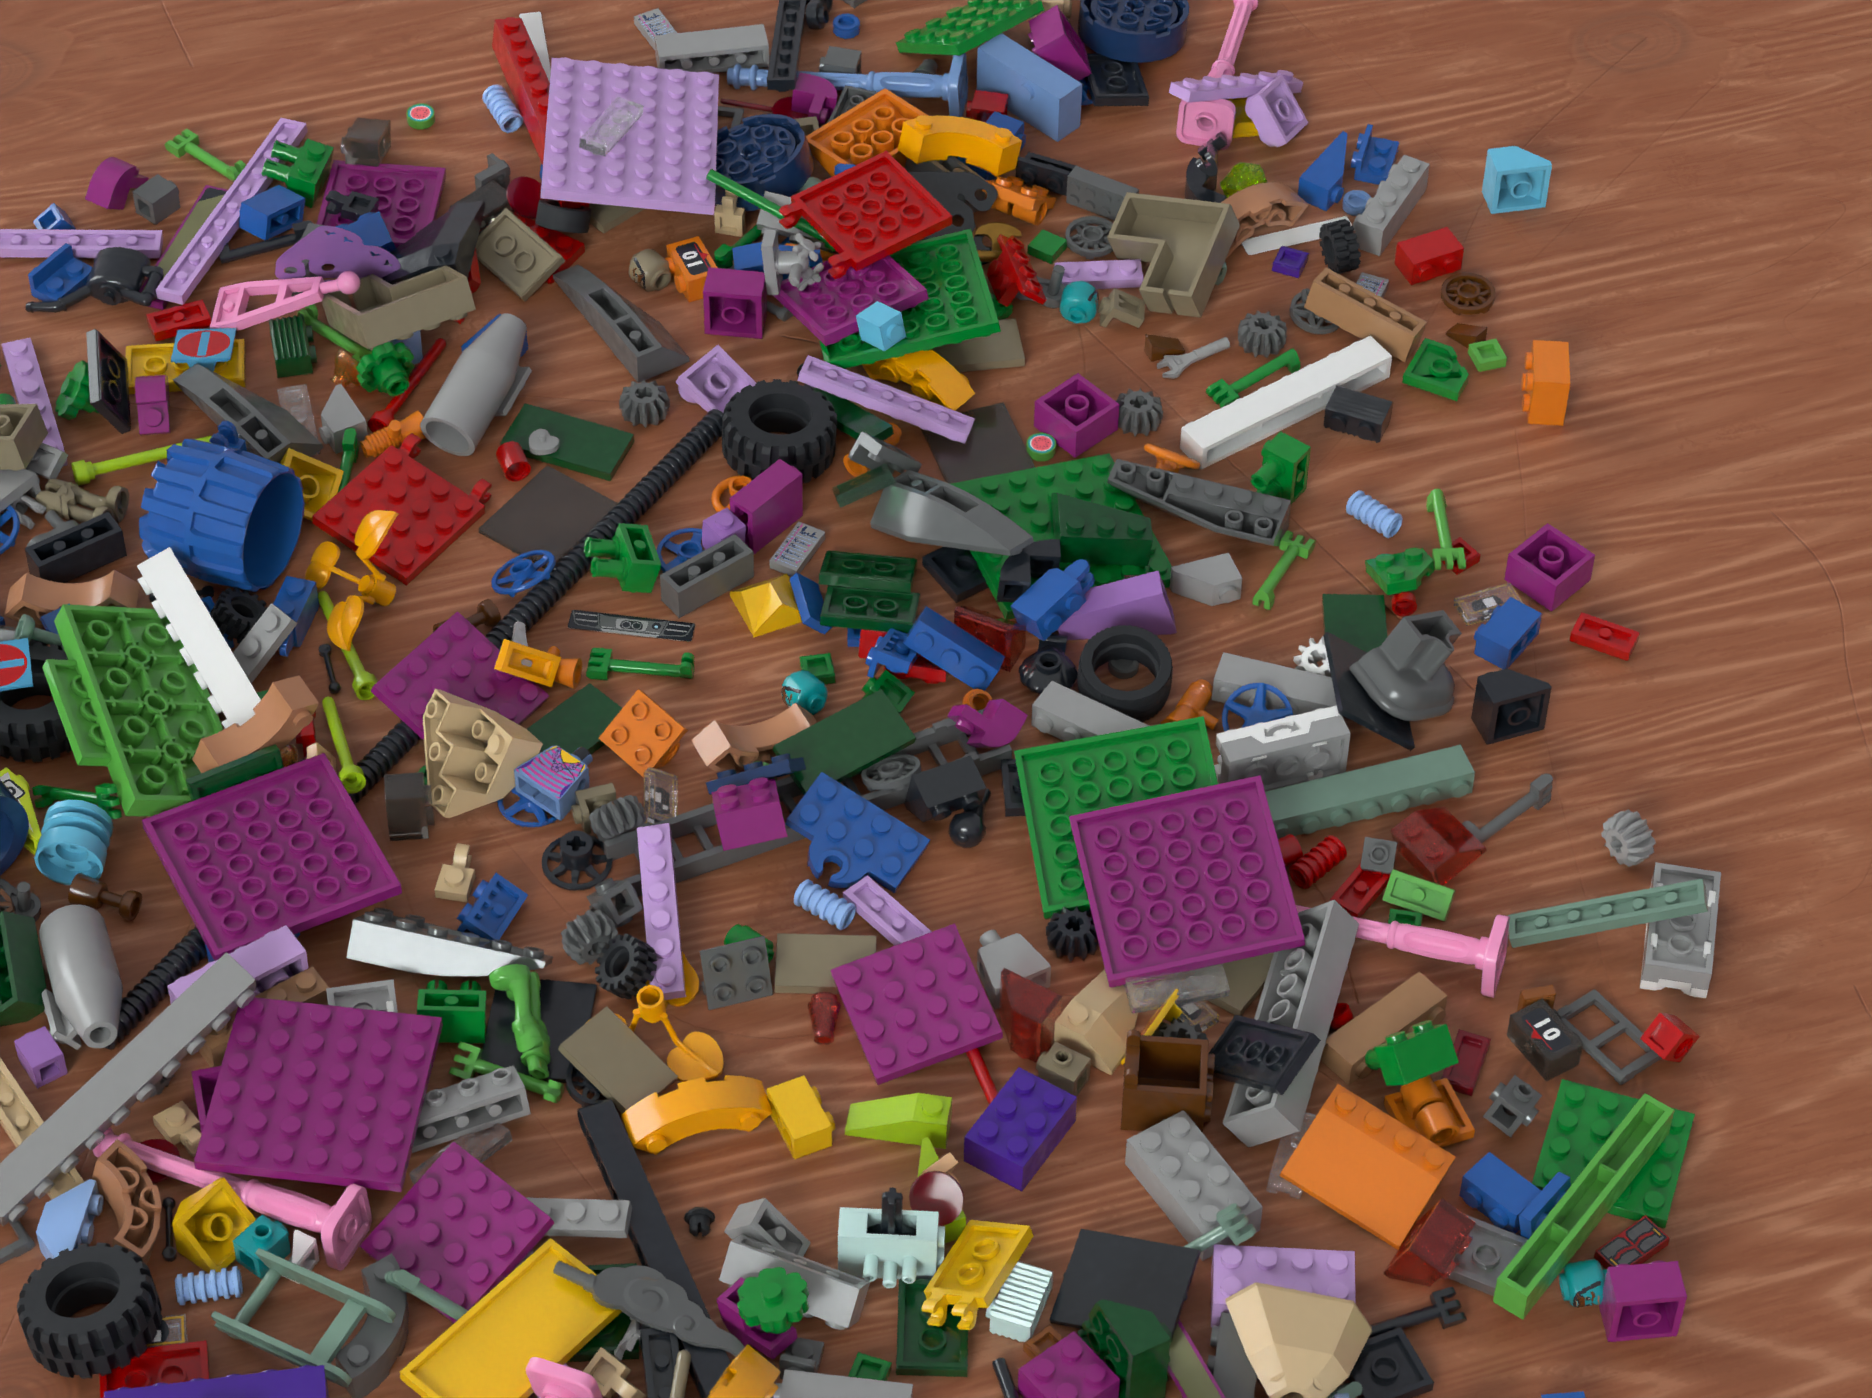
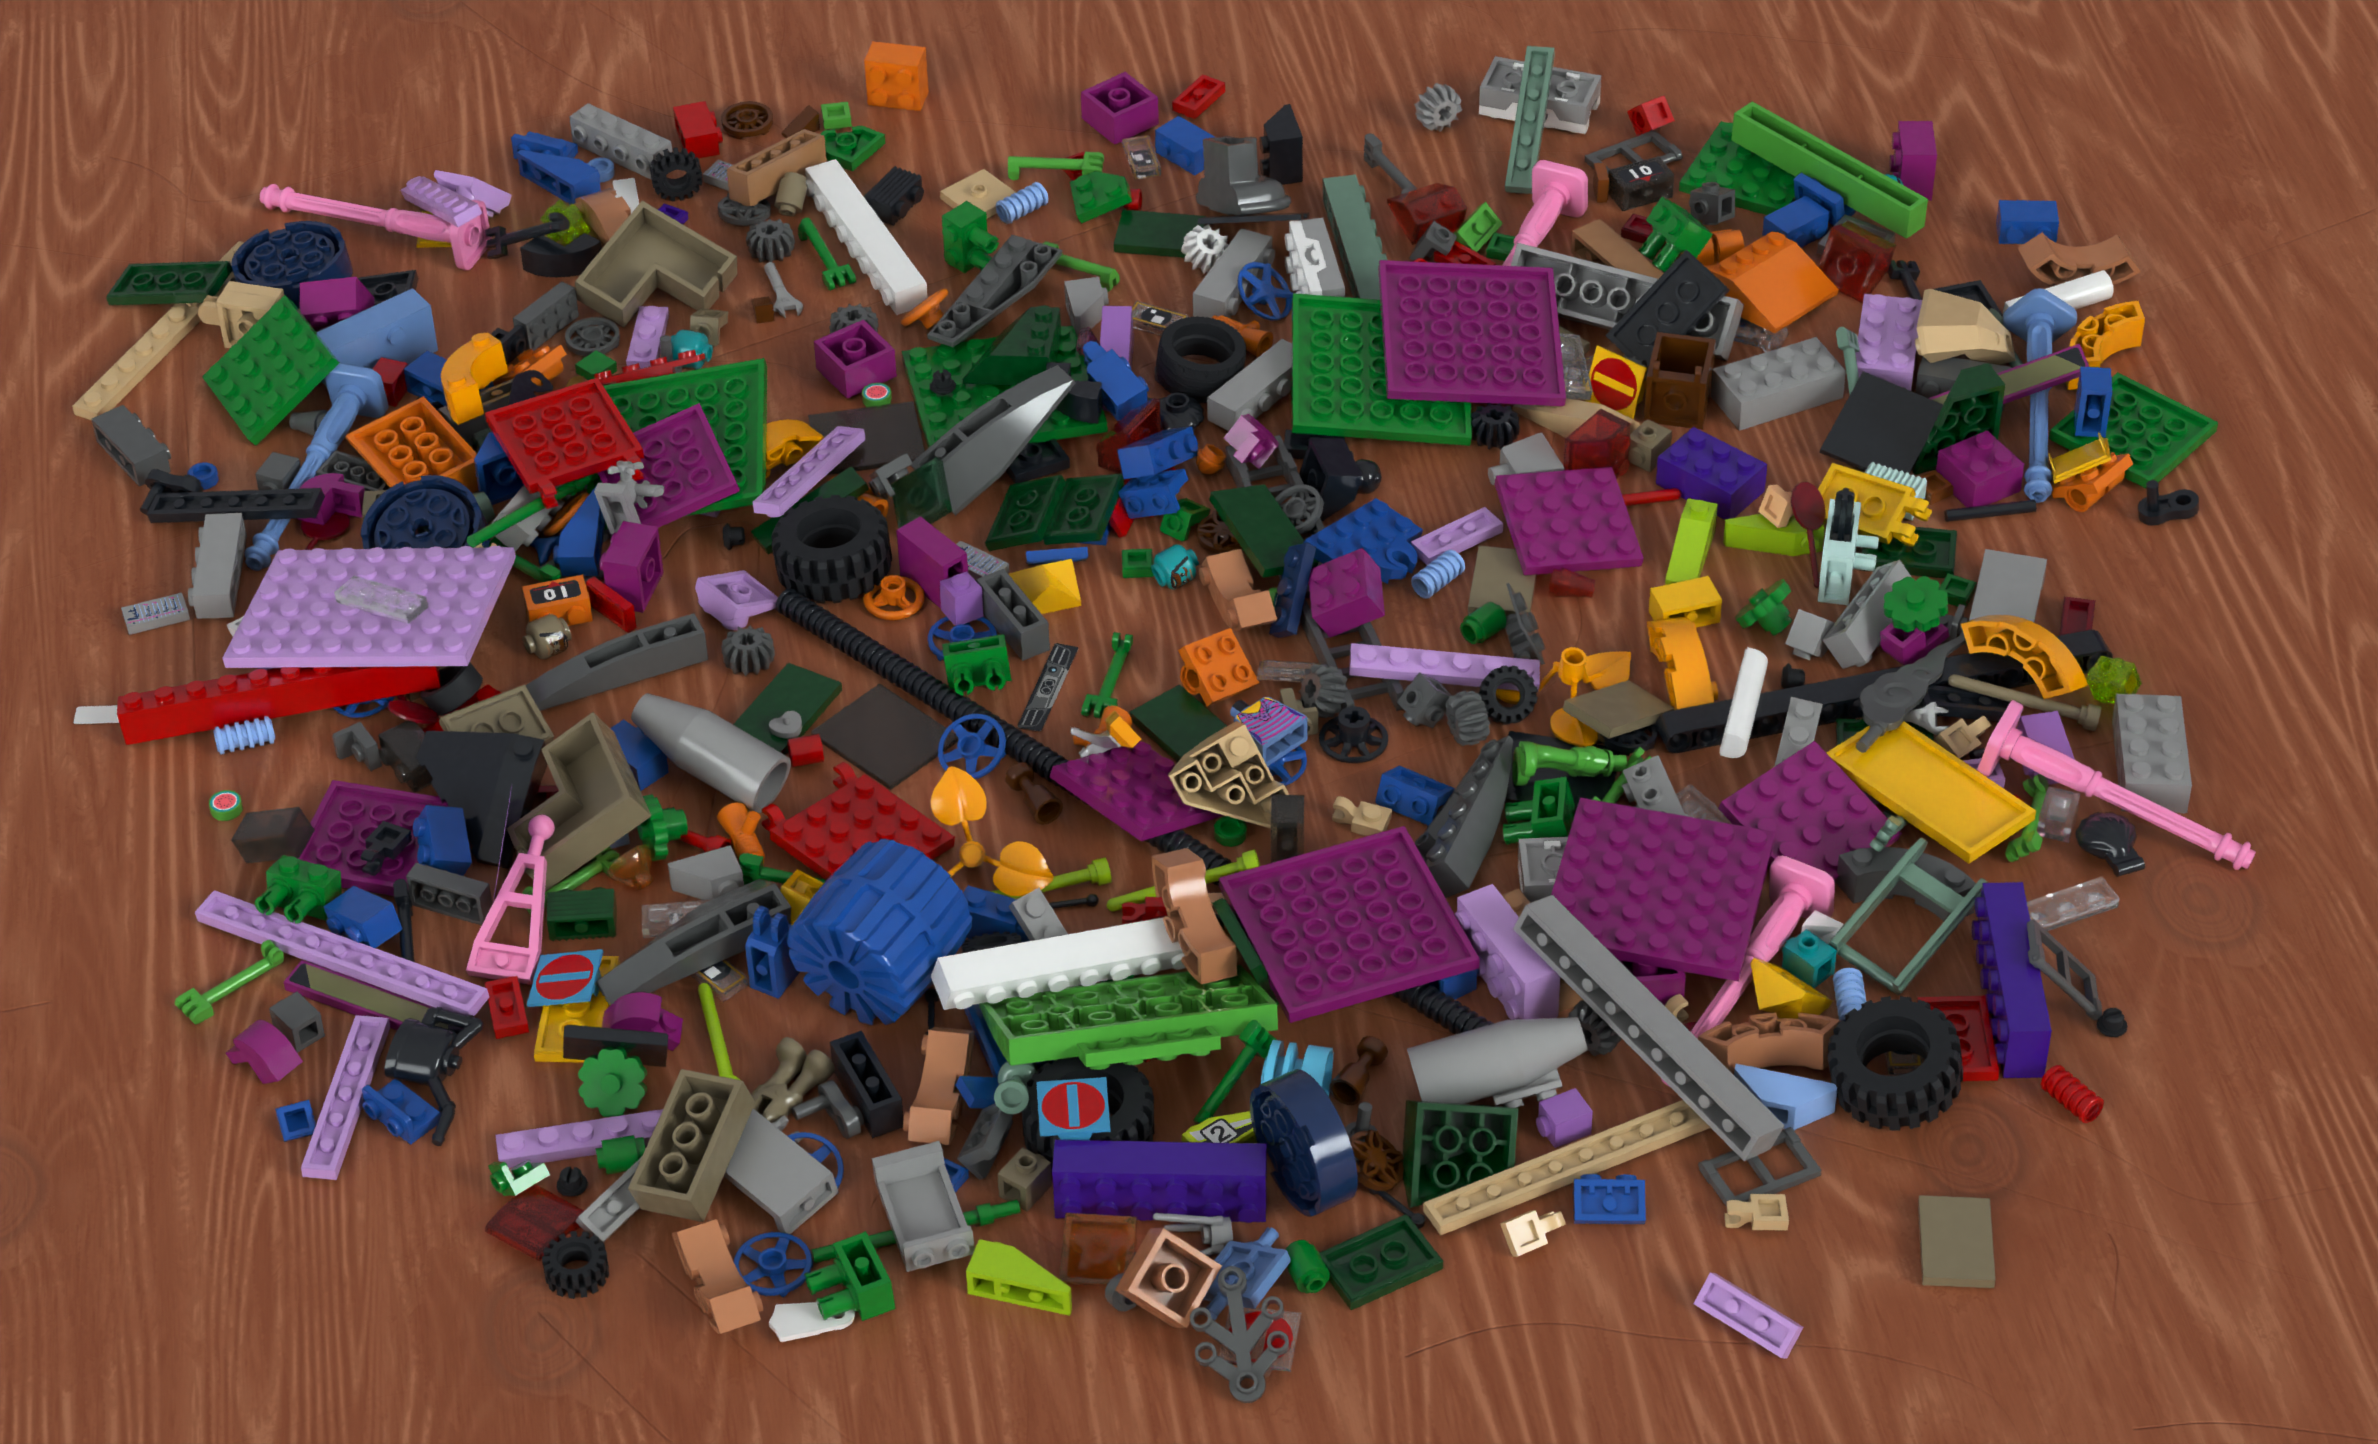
camera: 80 degrees left, 5 degrees down
medium azure brick [856,301,906,351] -> none
medium azure slope [1482,146,1552,214] -> none
none -> red tile [586,576,637,633]
none -> dark tan brick [774,172,808,216]
none -> black piece [930,369,956,395]
none -> tan plate [940,169,1017,219]
none -> tile [1132,301,1189,336]
none -> white brick [1719,647,1768,758]
none -> green plant [1735,579,1793,636]

